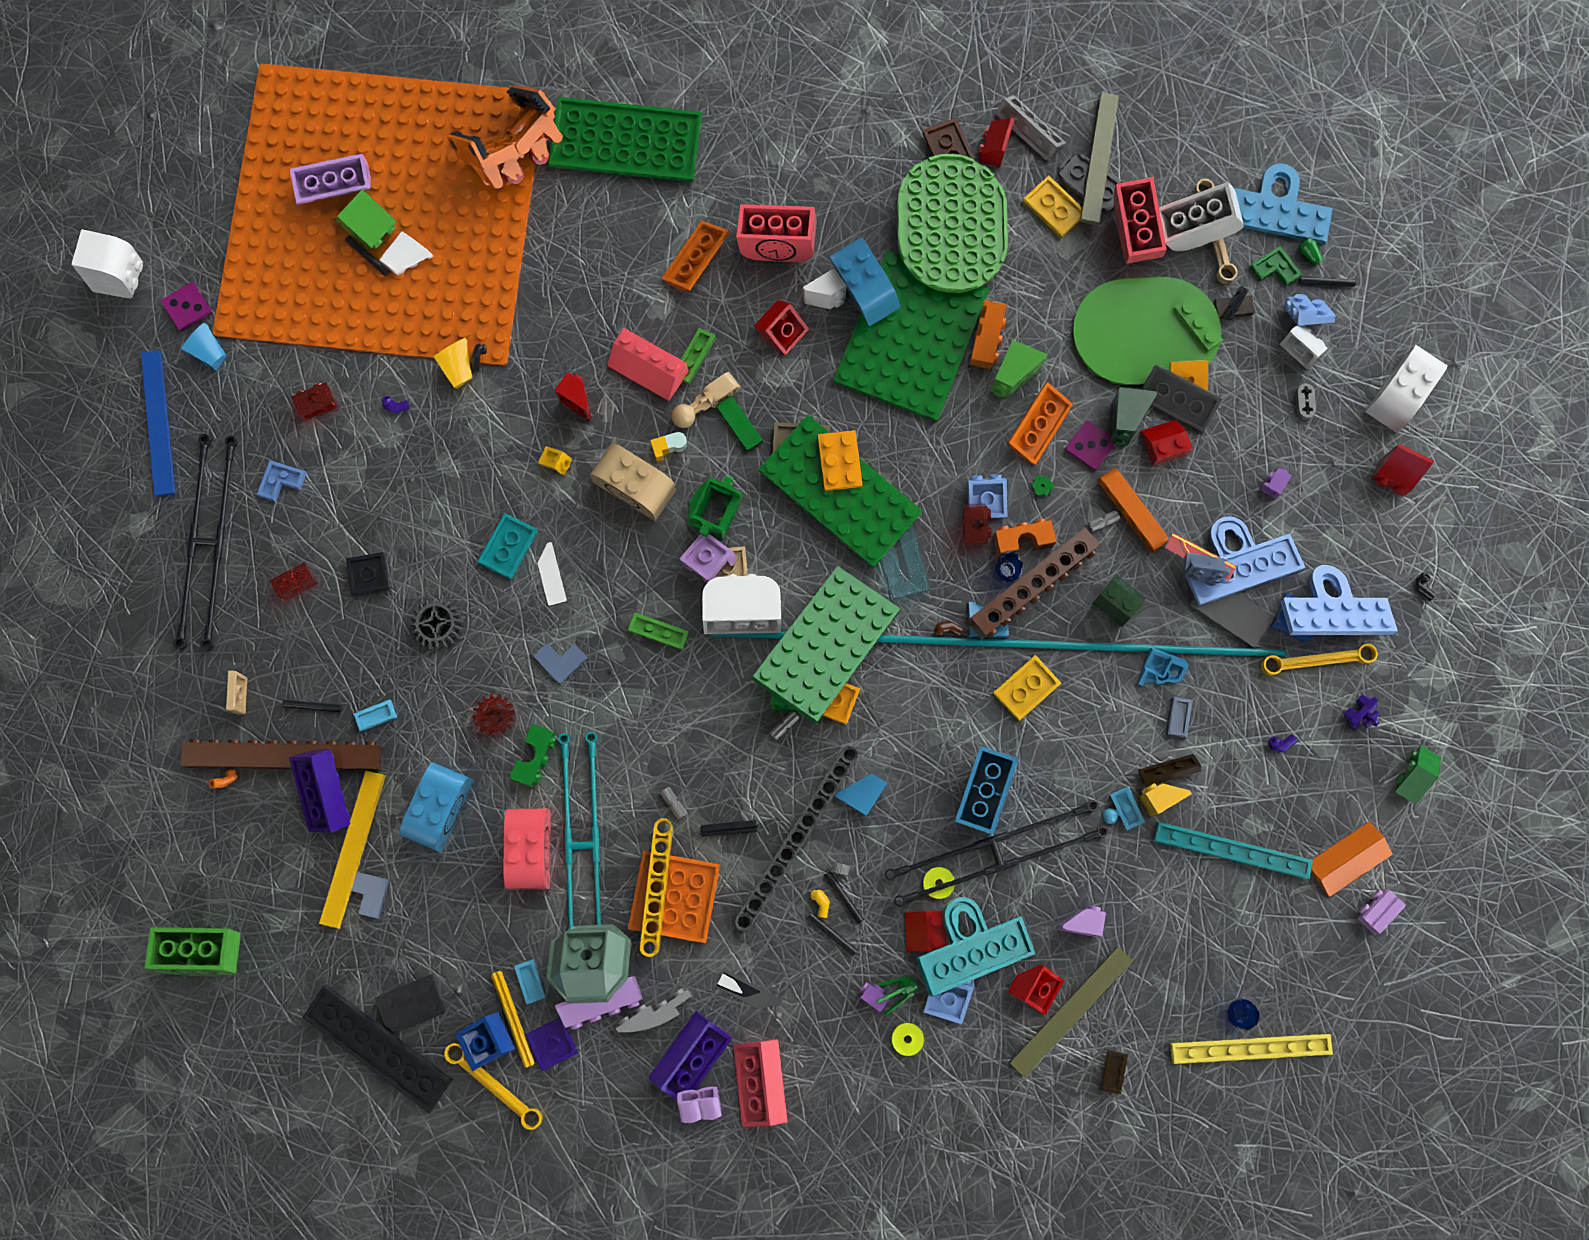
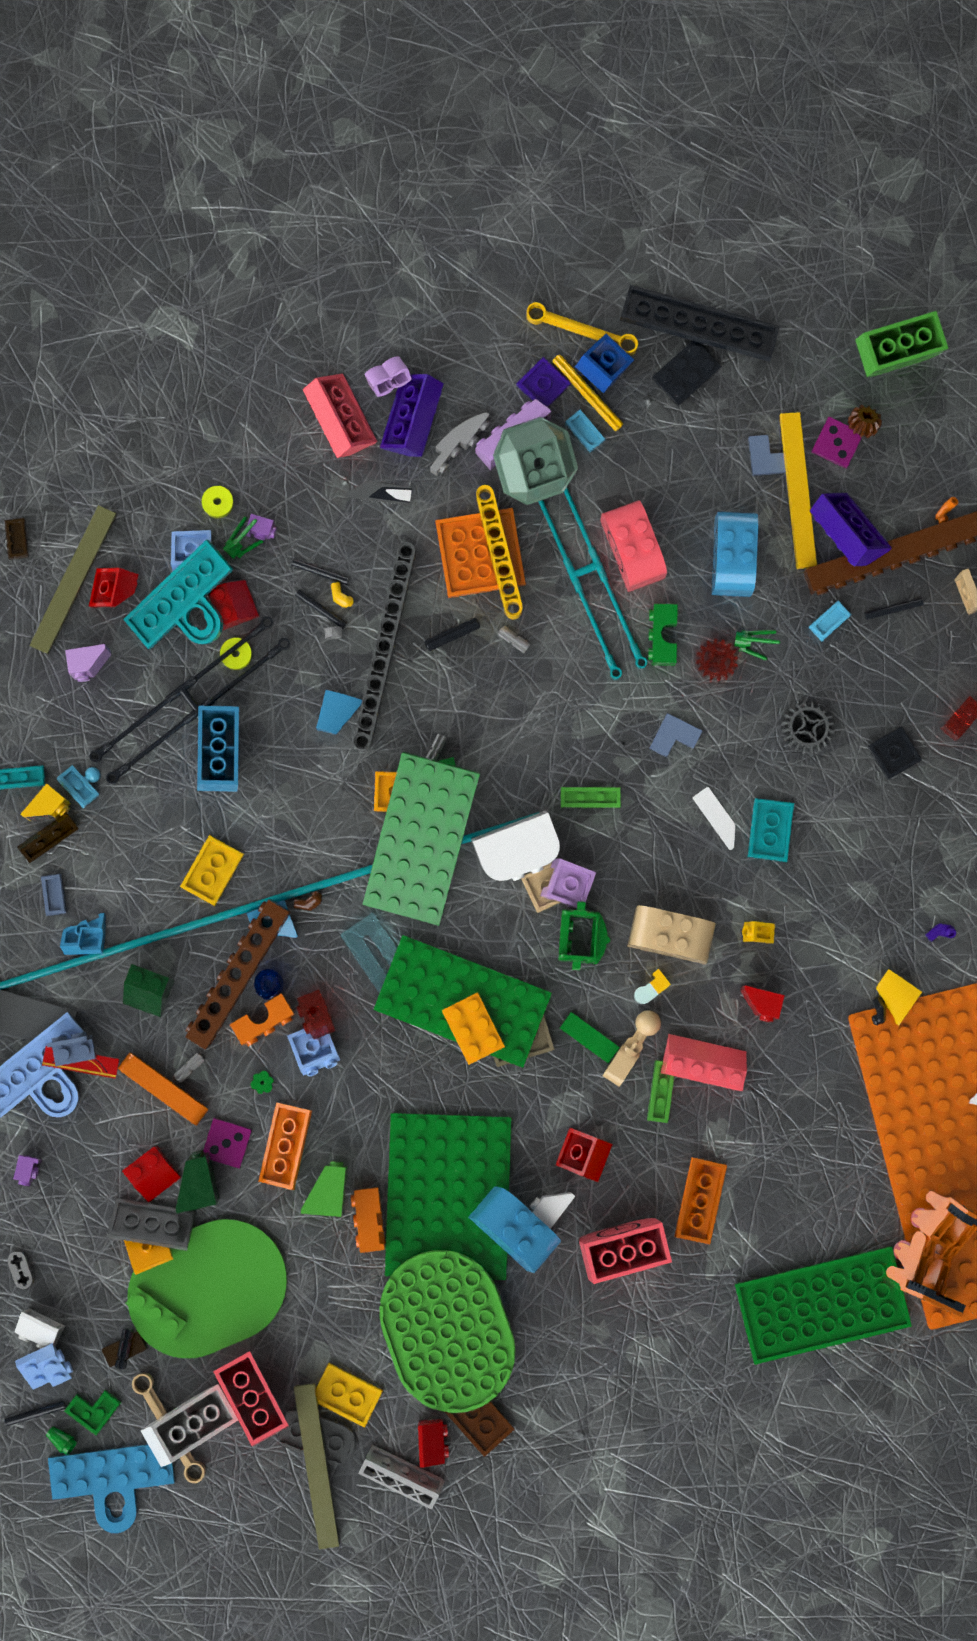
camera: 160 degrees right, 5 degrees up
none -> green plant [734,630,780,661]
none -> magenta tile [811,416,862,469]
none -> reddish brown gear [848,404,882,438]

